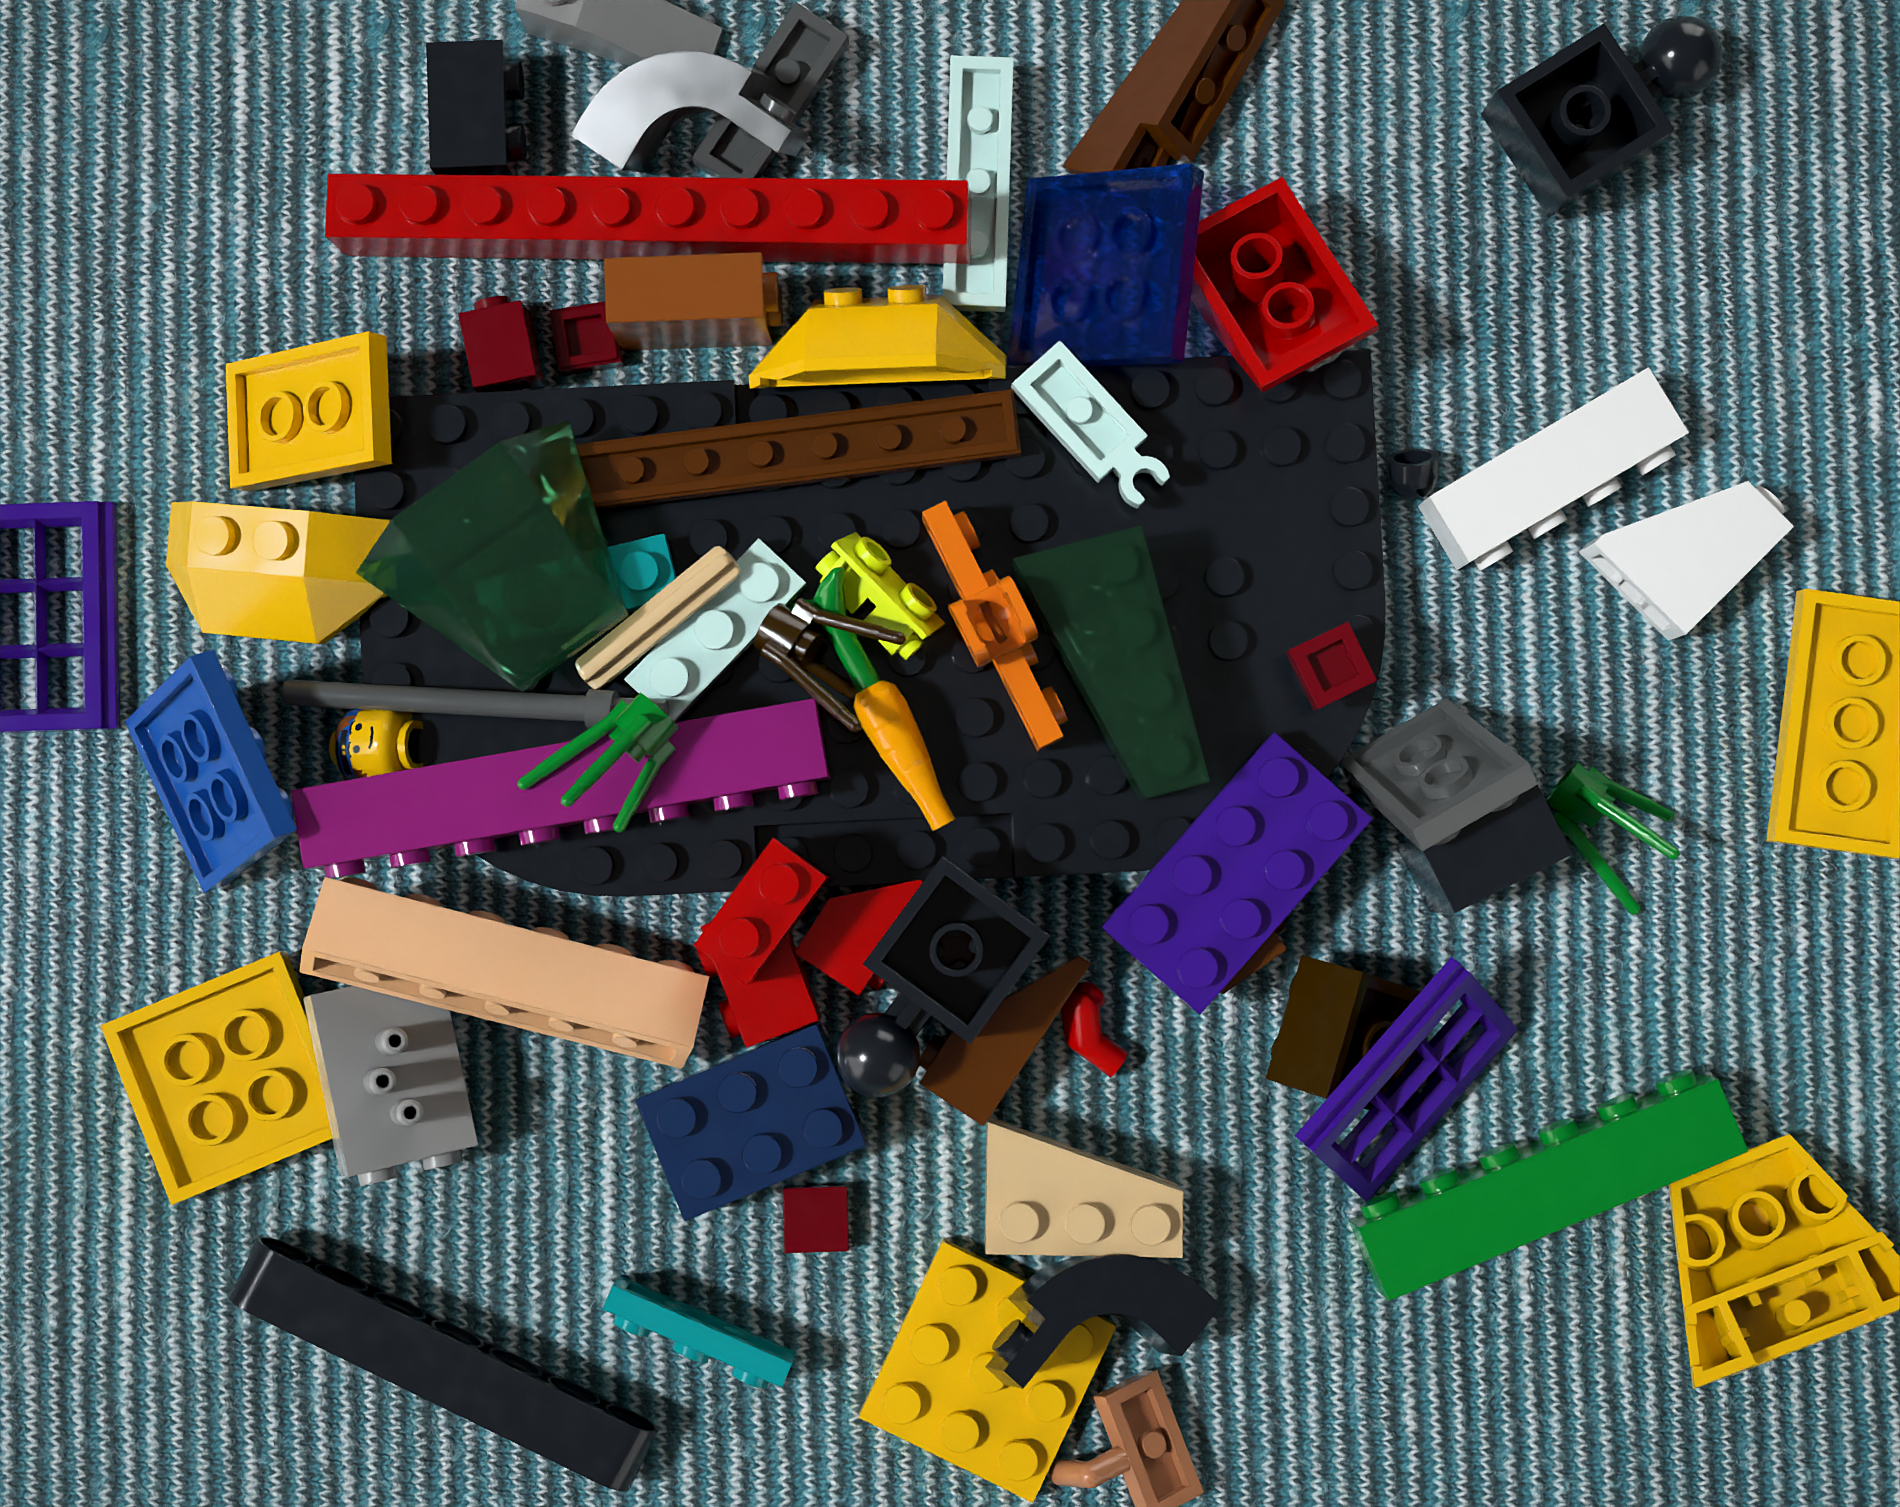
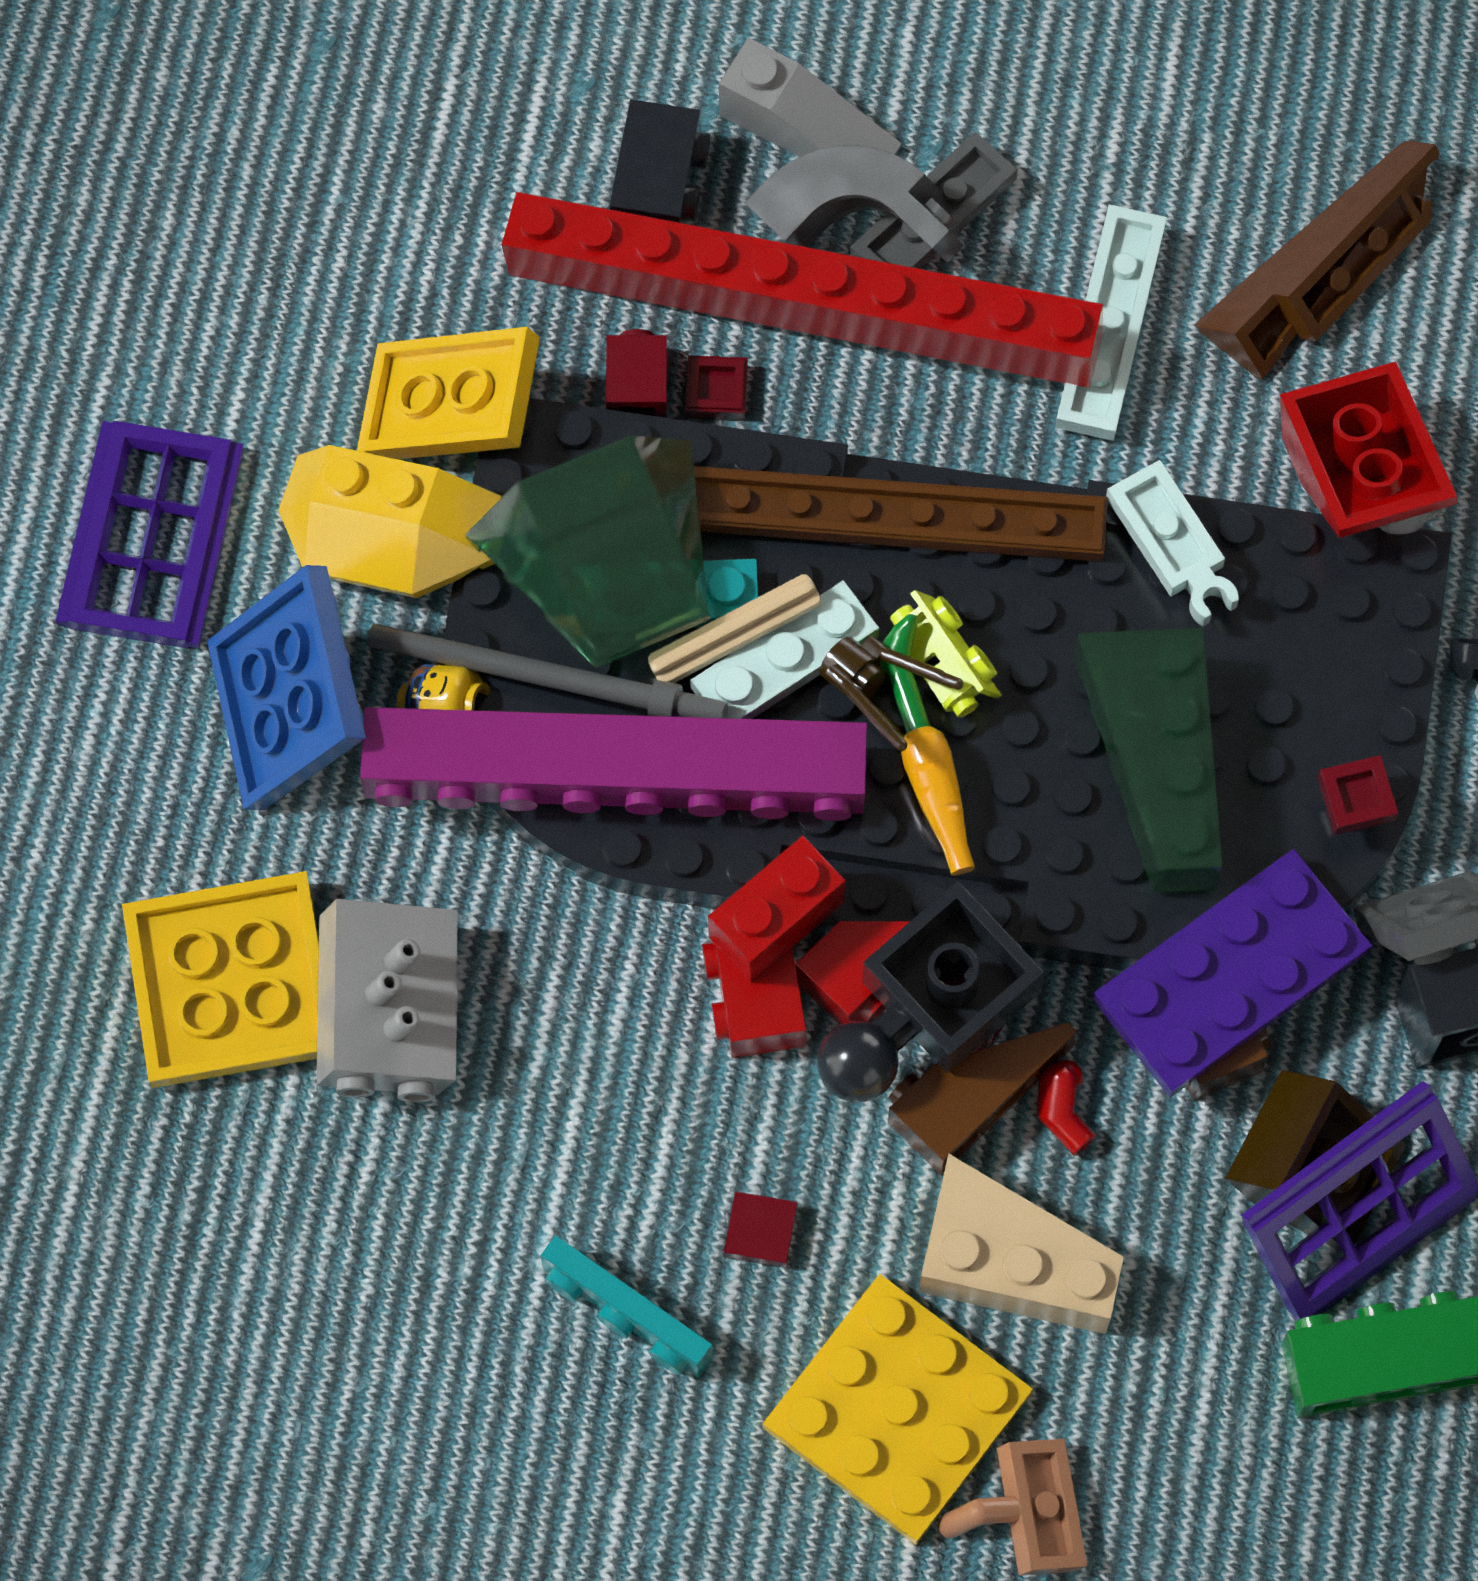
camera: 15 degrees right, 15 degrees down
black beam [229,1236,658,1492] -> none
light nougat brick [299,877,709,1069] -> none
green plant [517,692,679,833] -> none
dark orange brick [604,252,783,351] -> none
dark blue piece [635,1021,869,1222] -> none
yellow wedge [749,285,1007,389] -> none
orange plate [922,500,1068,752] -> none
black arch [985,1255,1222,1389] -> none
clear blue plate [1007,163,1204,367] -> none

